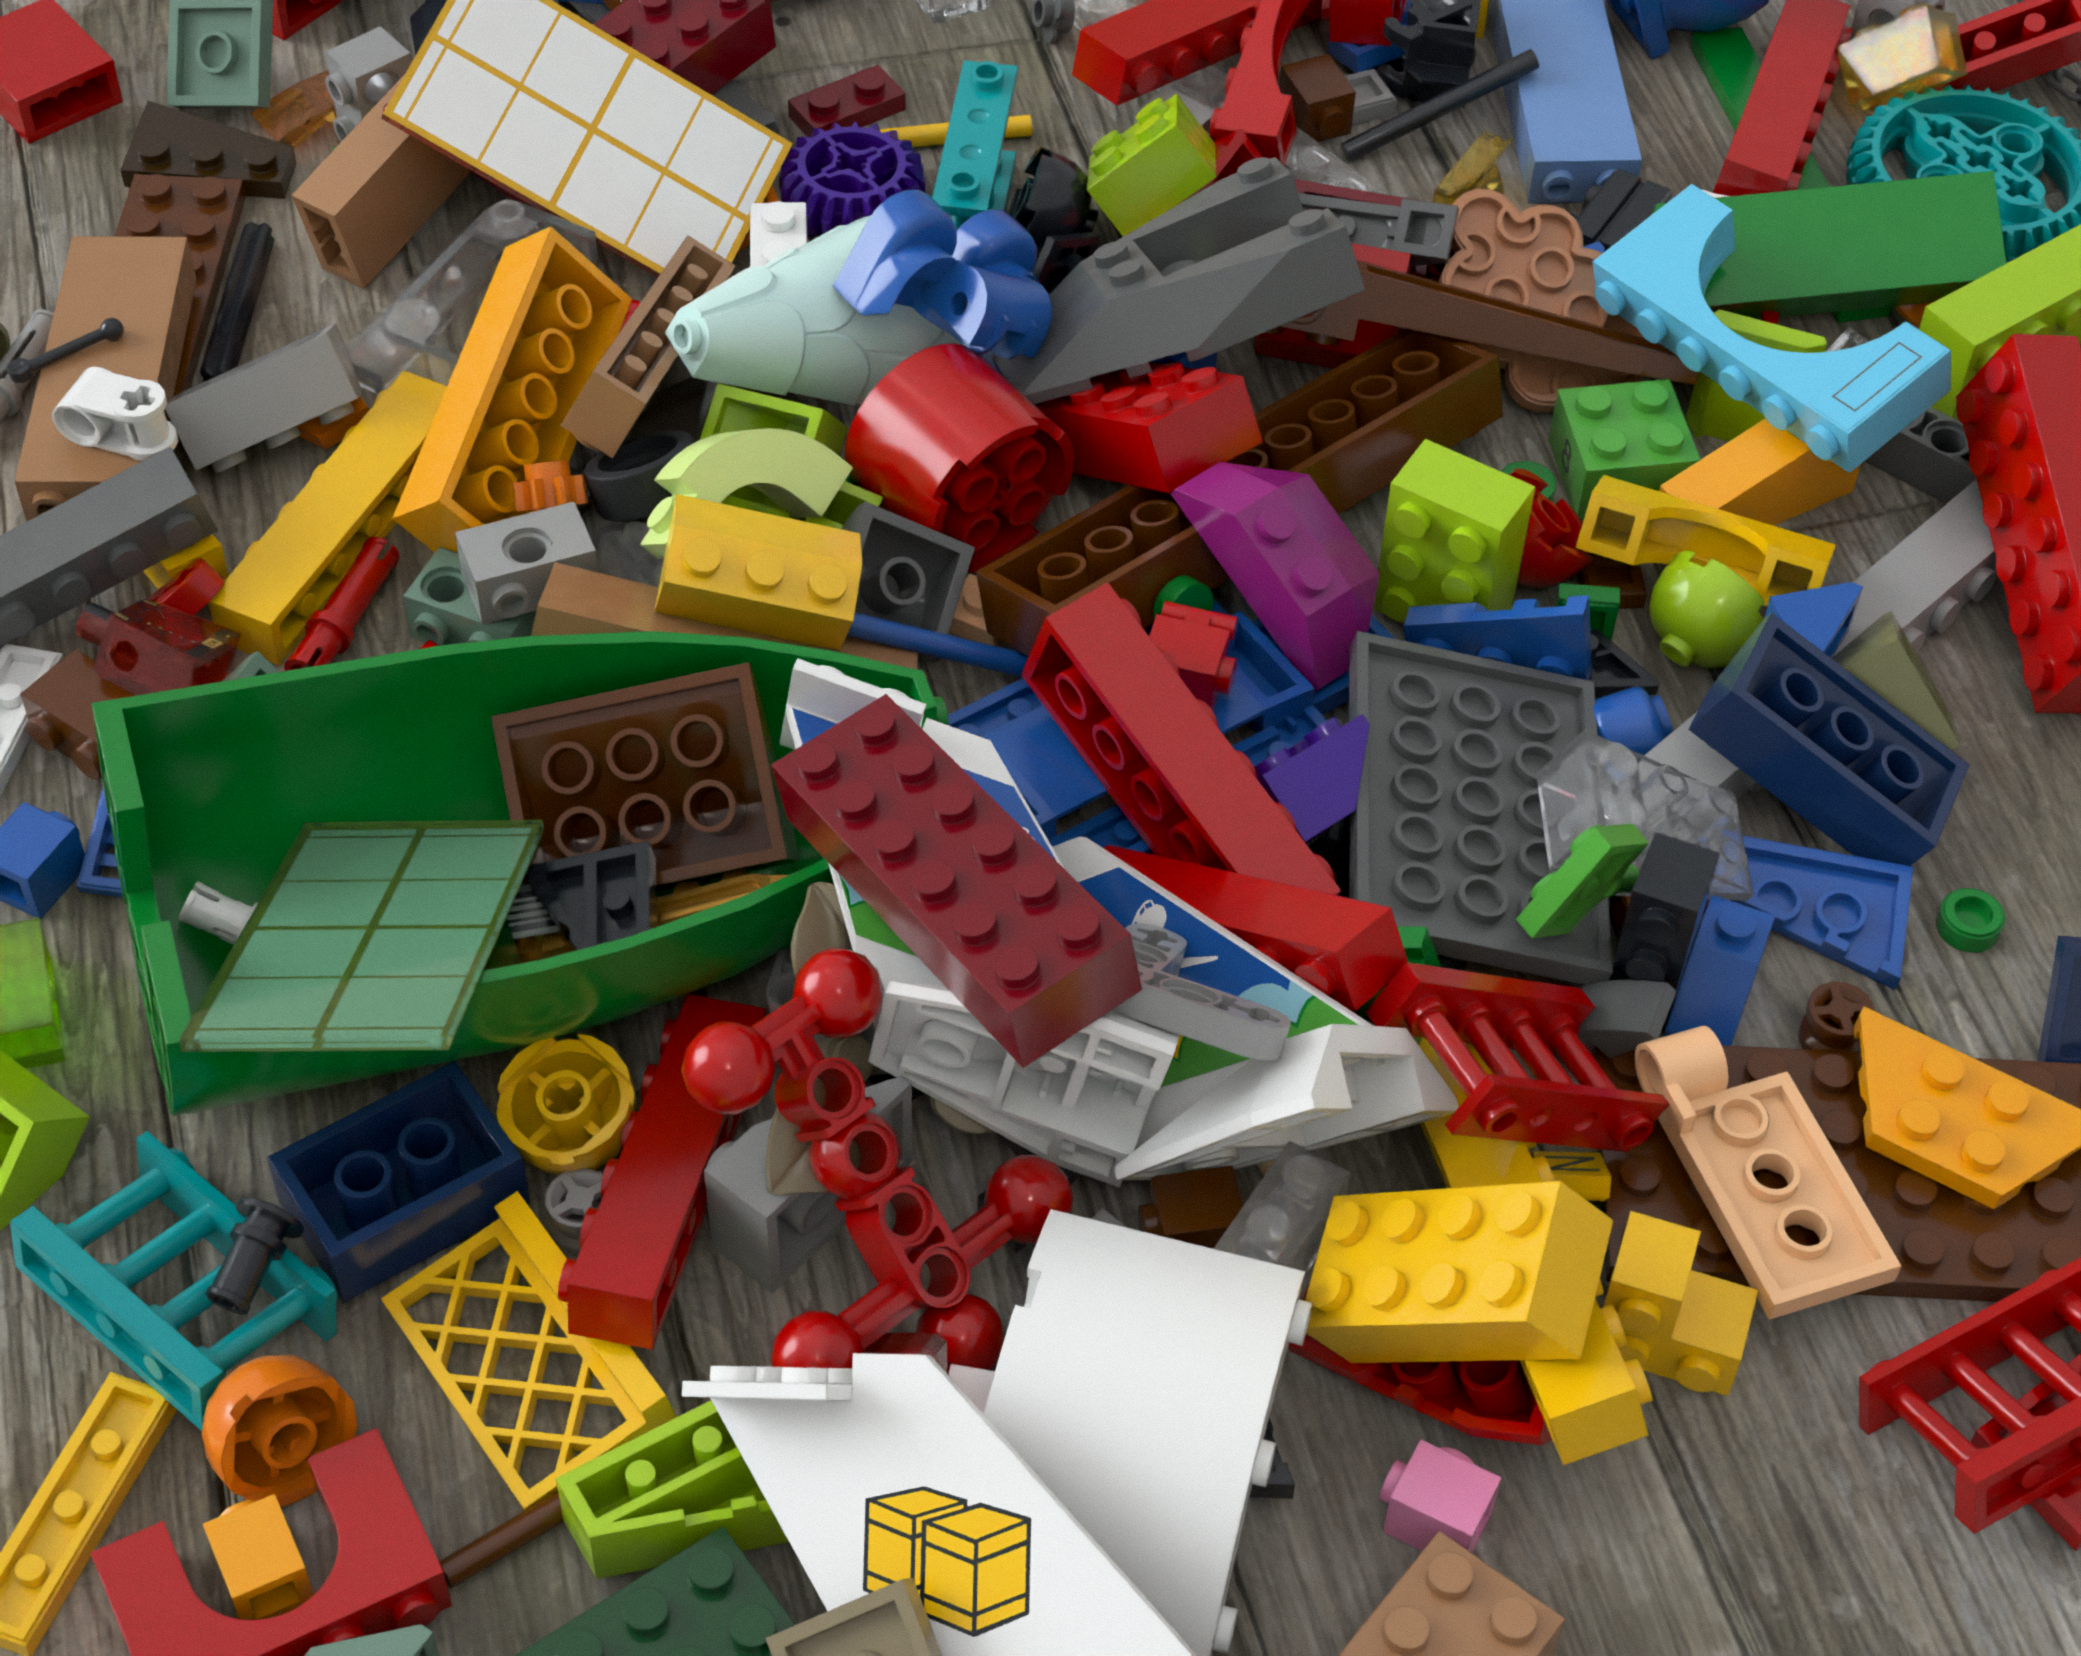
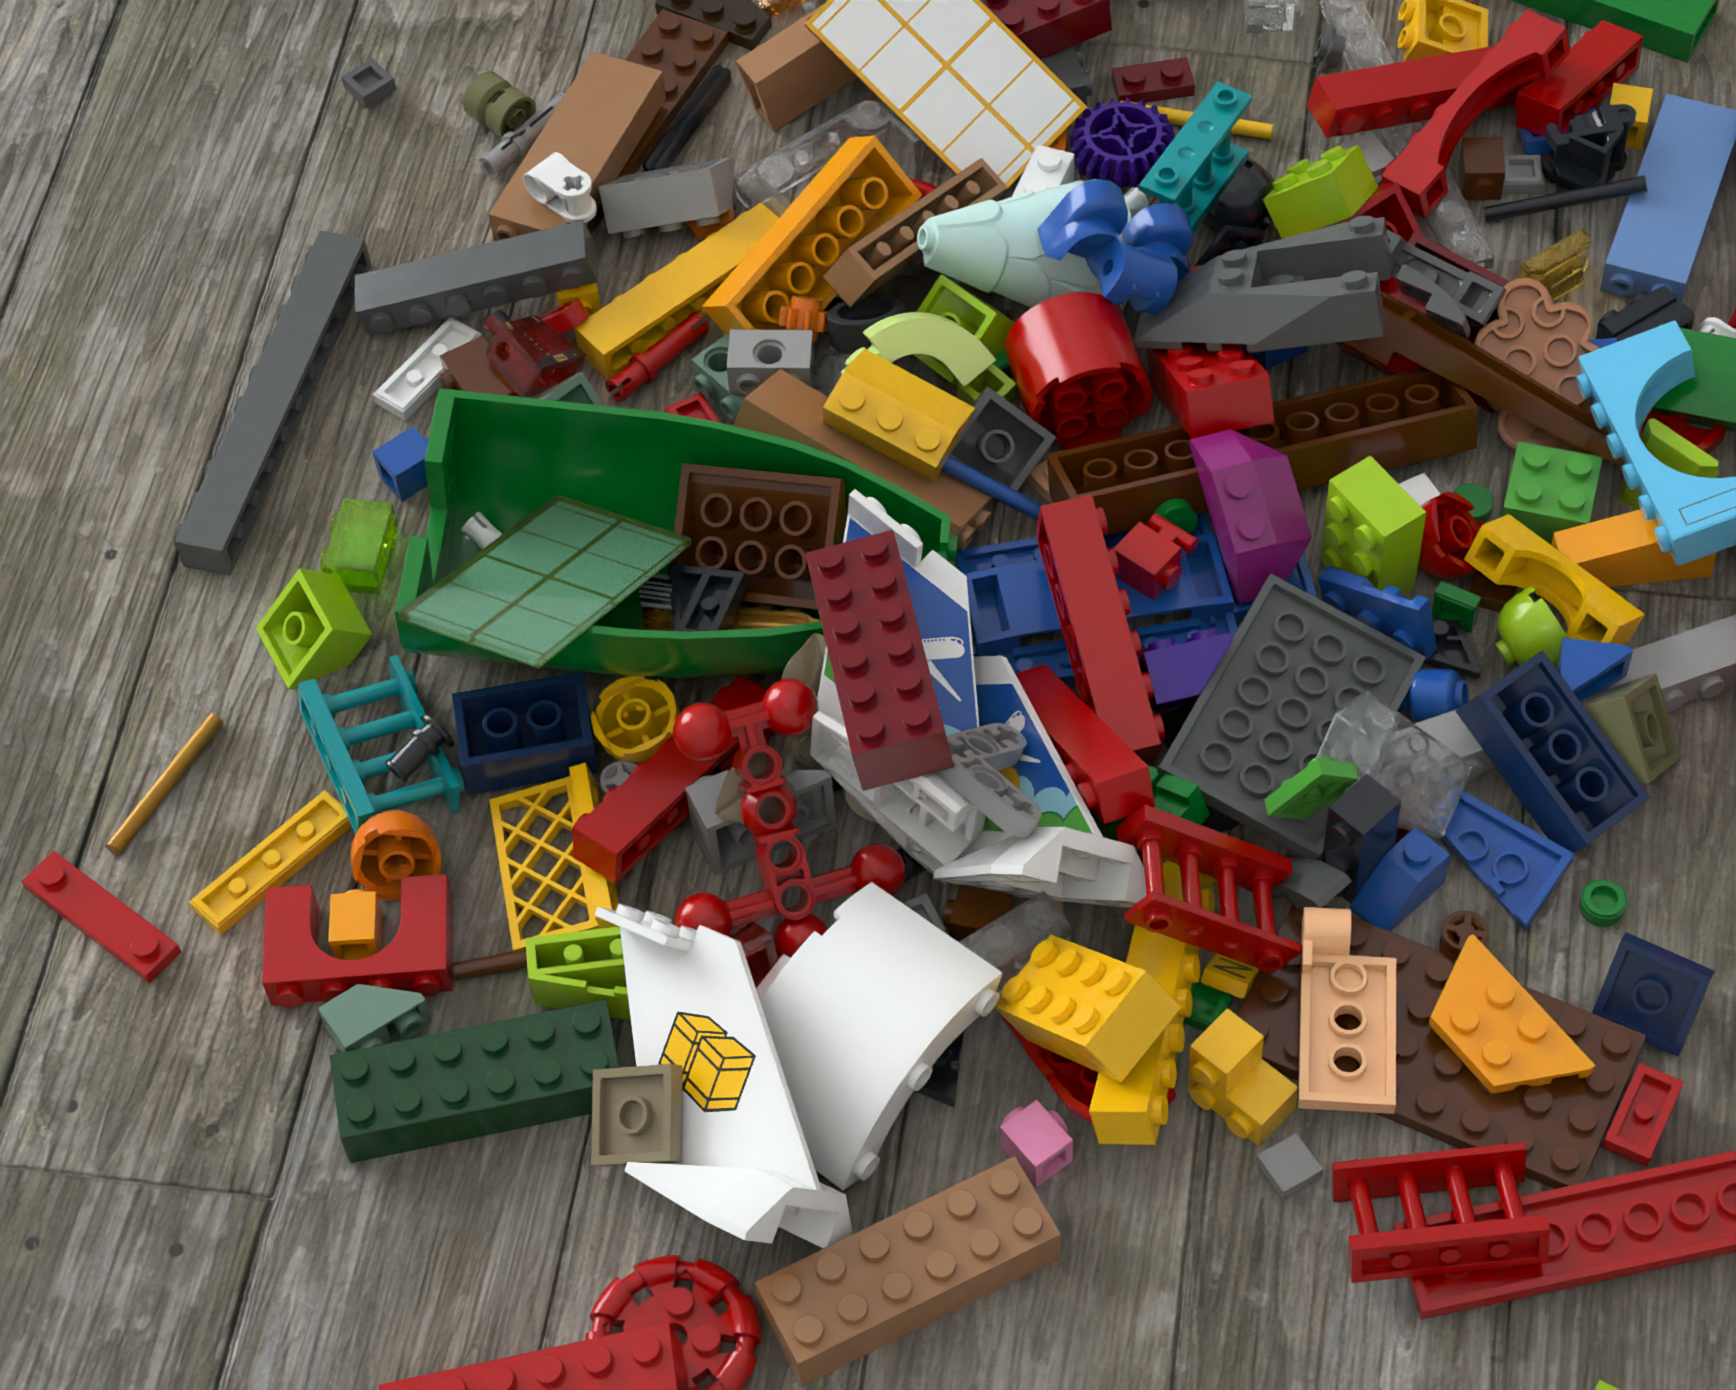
camera: 30 degrees right, 5 degrees up
black hinge [7,318,124,383] -> none
none -> light grey tile [1256,1132,1324,1199]
none -> dark grey slope [1395,264,1471,339]

